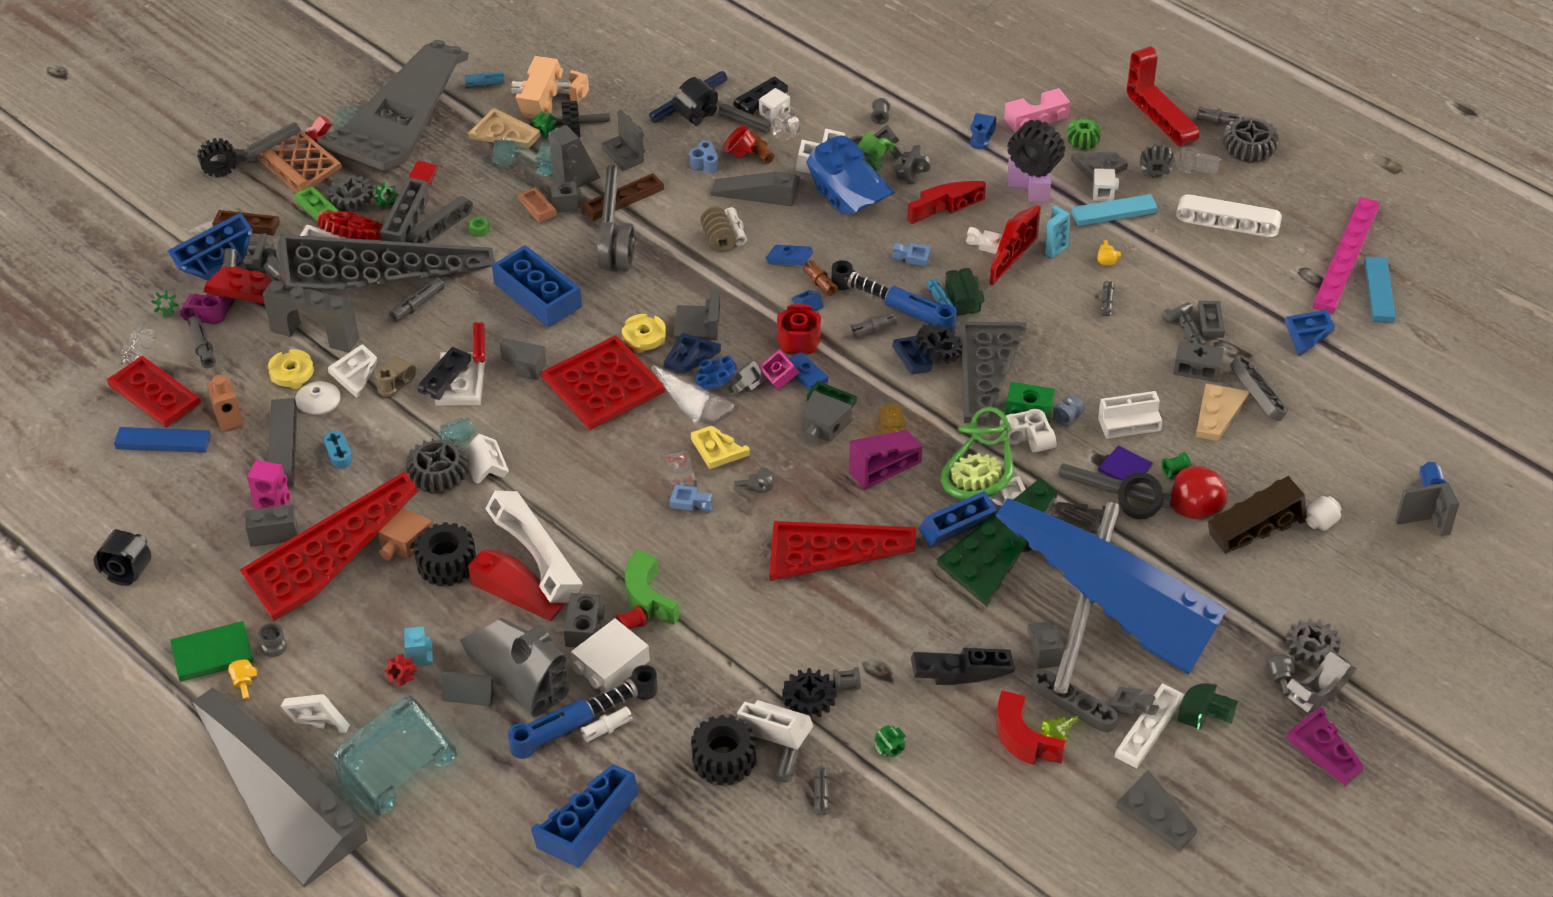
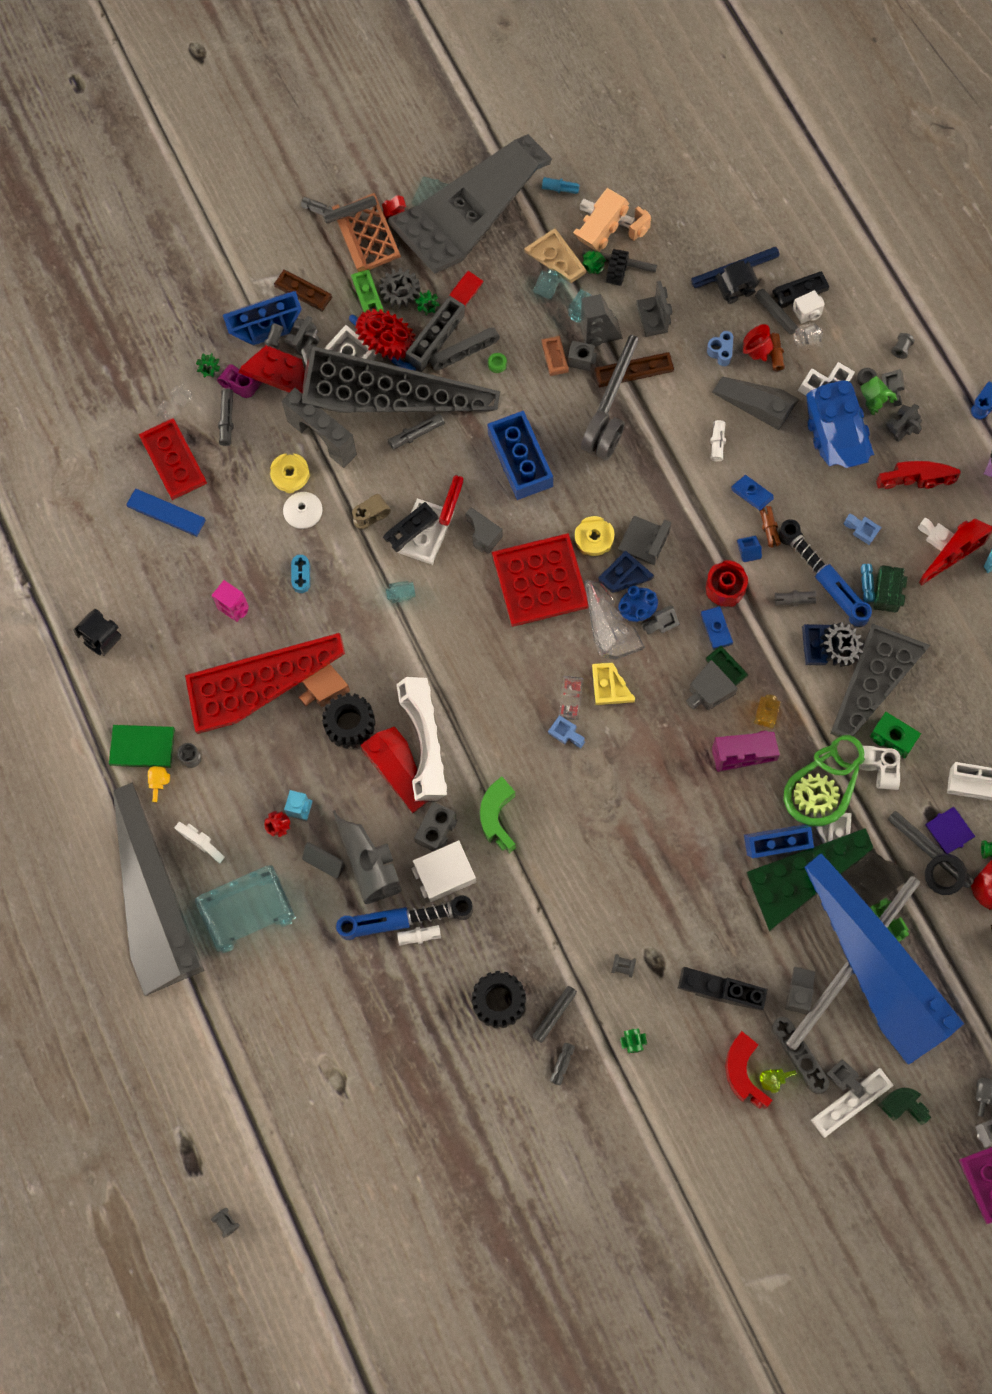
camera: 25 degrees right, 25 degrees up
black tyre [197,138,238,178] -> none
nougat torso [207,375,244,432] -> none
dark grey brick [245,504,298,547] -> none
dark grey beam [268,398,297,485] -> none
white wing [328,344,377,398] -> none
dark grey gear [406,437,469,493] -> none
white panel [464,434,509,484] -> none
blue wedge [531,764,639,868] -> none
red bush [615,605,647,630] -> none
dark tan piece [700,206,736,252] -> none
dark grey piece [734,467,775,492] -> none
white piece [737,700,813,750] -> none
dark pink piece [759,349,799,390] -> none
red wing [769,521,916,581] -> none
black gear [782,668,837,718] -> none
sand blue wheel [1053,395,1085,426] -> none
dark grey wing [1116,770,1197,852] -> none

